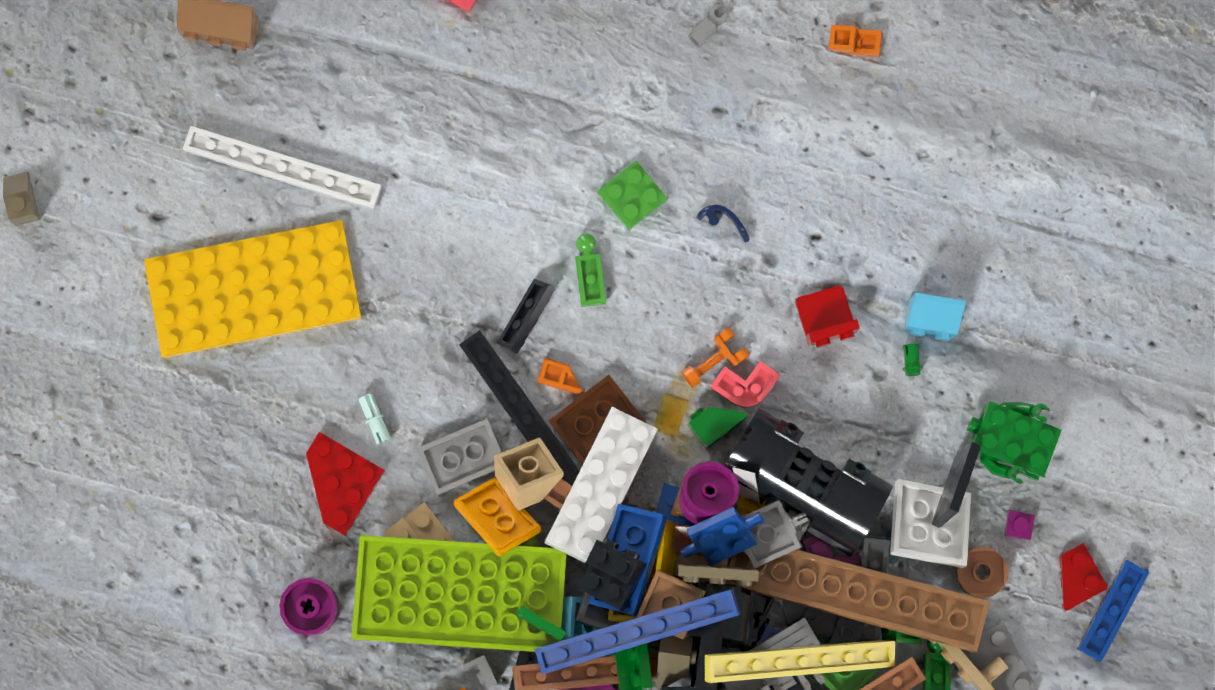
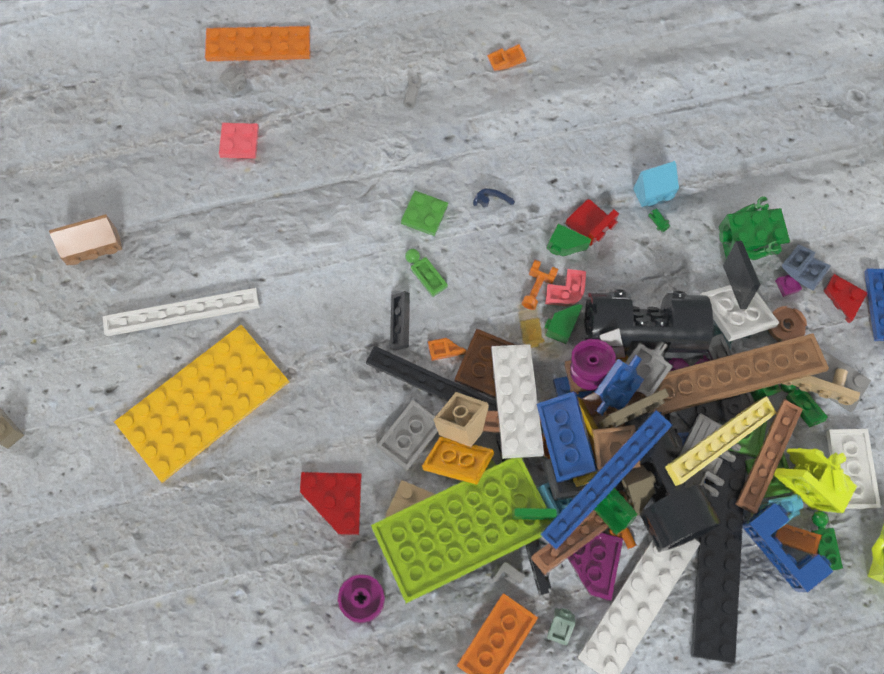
camera: 30 degrees left, 10 degrees down
light aqua axle [359,394,392,445] -> none
black plate [578,538,647,612] -> none
none -> green slope [546,224,592,257]
none -> sand blue slope [782,245,831,291]

